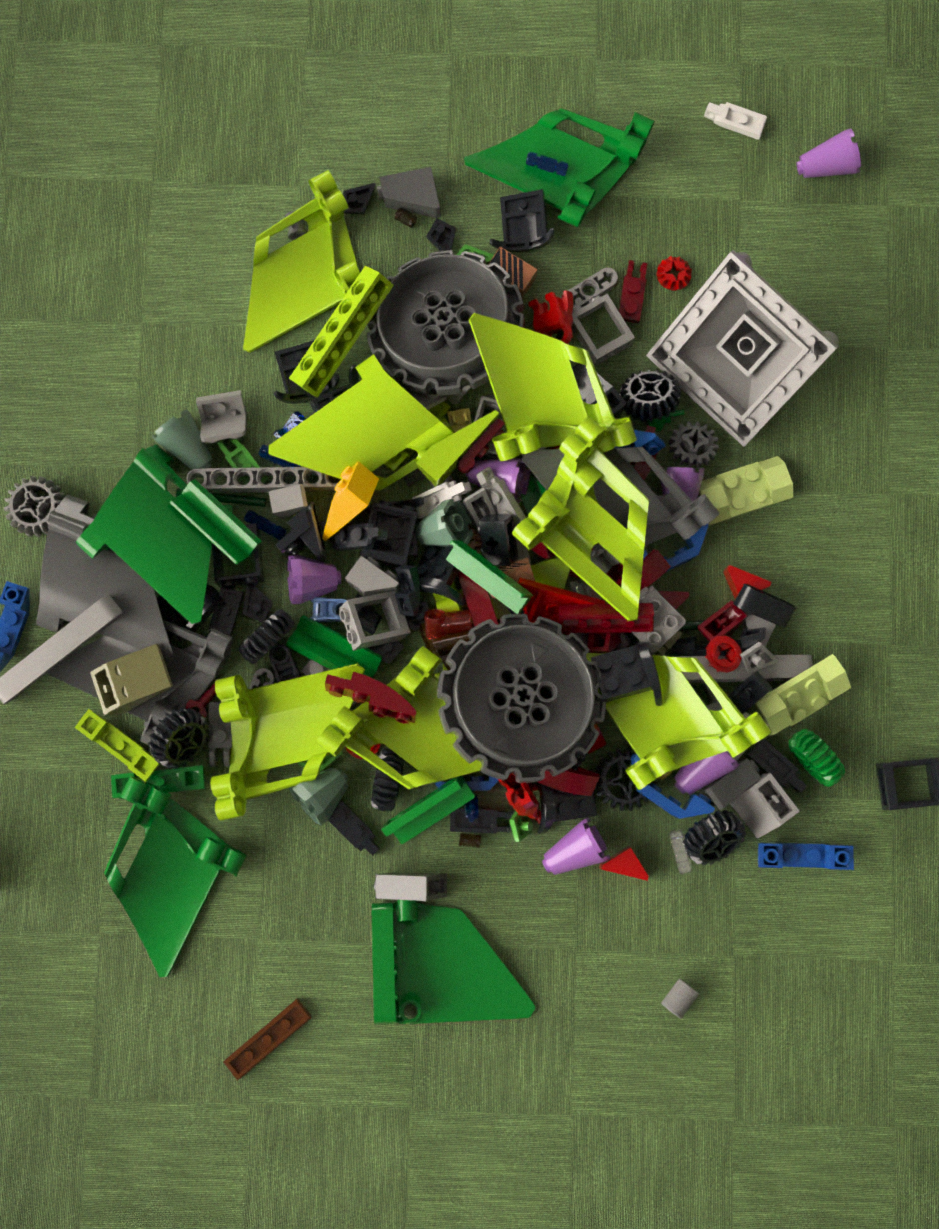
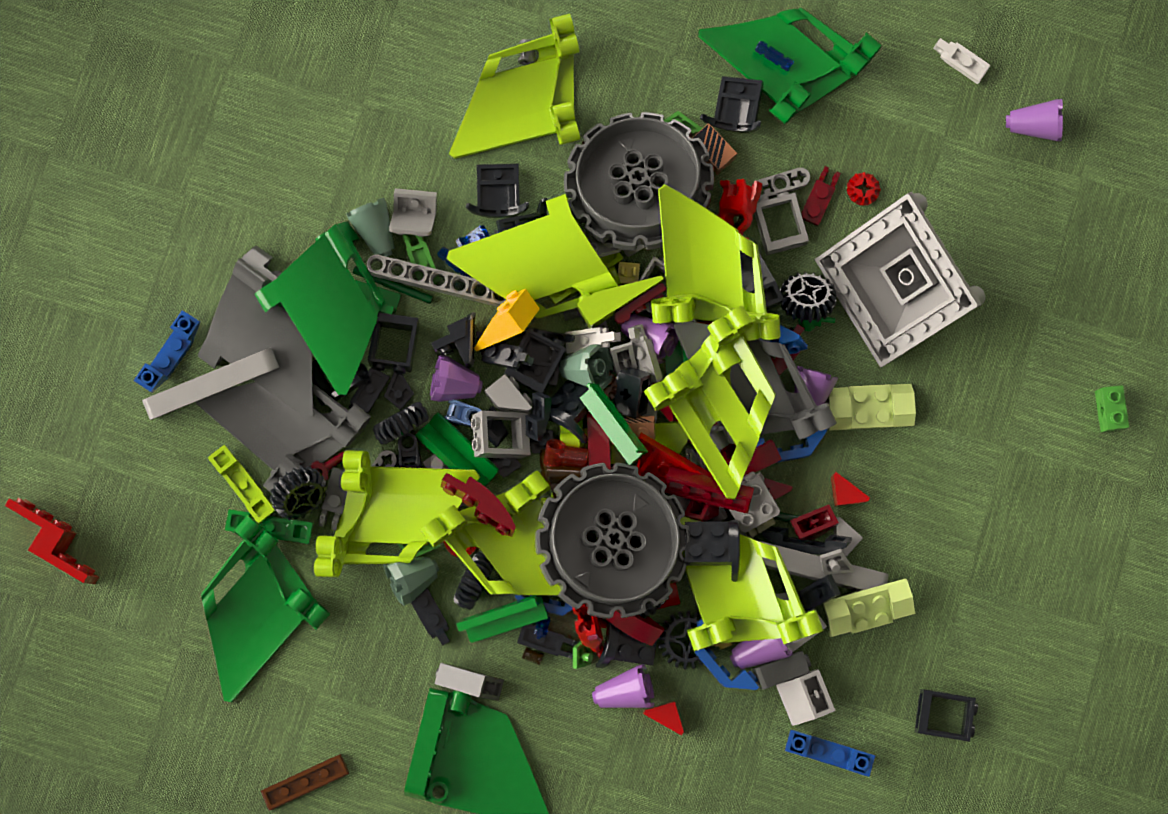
camera: 15 degrees right, 0 degrees up
light grey gear [4,476,65,537] -> none
olive slope [90,644,173,715] -> none
green panel [170,479,262,565] -> none
axle [244,510,287,540] -> none
light grey slope [269,484,308,519] -> none
lime brick [289,266,394,398] -> none
black piece [343,183,376,215] -> none
dark grey slope [377,167,440,218] -> none
dark brown piece [394,207,417,228] -> none
black piece [426,218,456,251] -> none
dark grey gear [669,421,719,468] -> none
clear beam [670,829,693,875] -> none
black gear [683,810,747,865] -> none
red gear [705,636,742,673] -> none
black beam [733,583,797,628] -> none
black hinge [747,738,807,793] -> none
green gear [788,729,845,787] -> none

